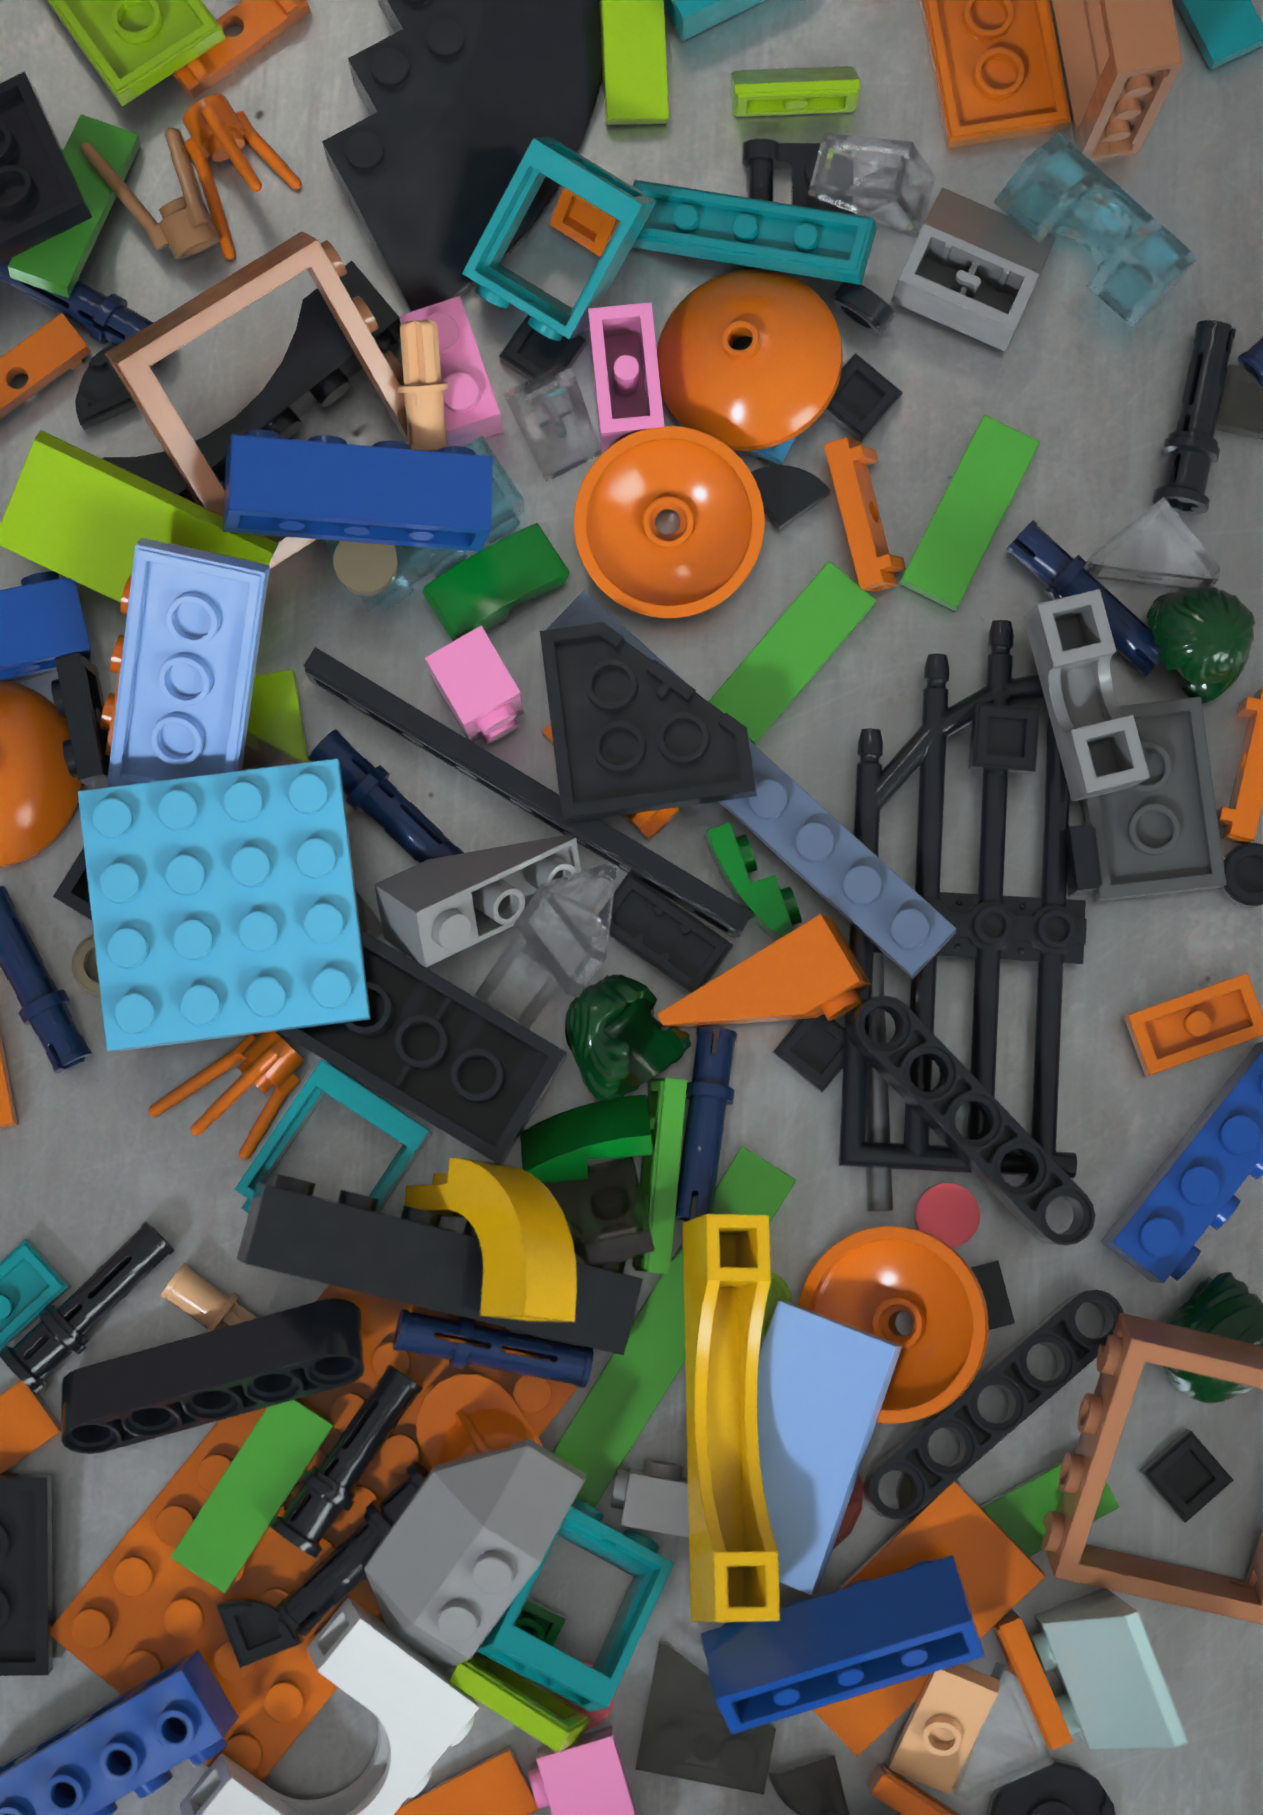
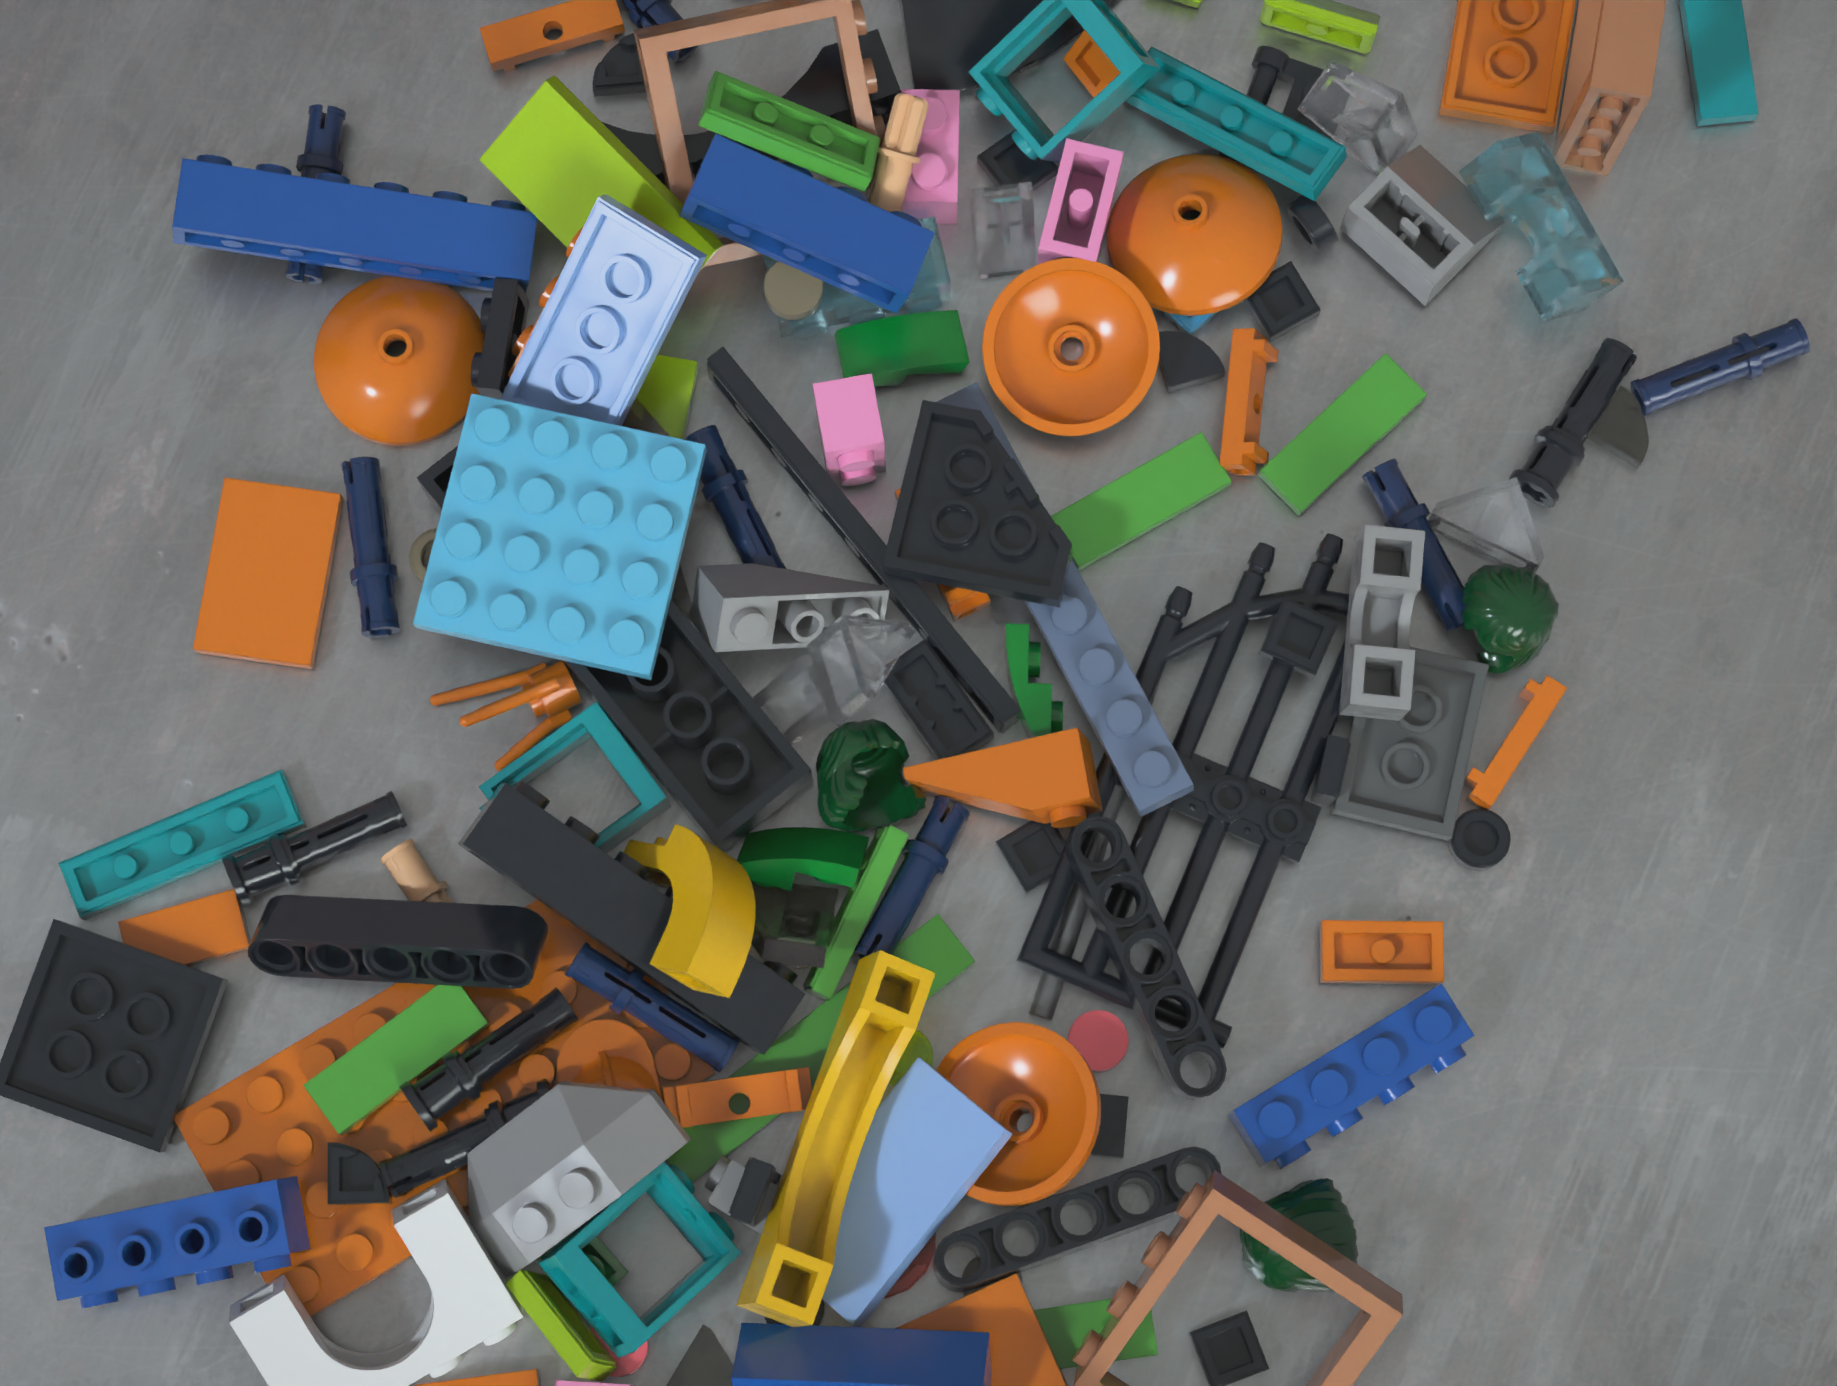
camera: 25 degrees right, 5 degrees down
none -> orange piece [663,1067,812,1128]
none -> bright green tile [698,71,880,192]
none -> black tile [728,1157,776,1227]

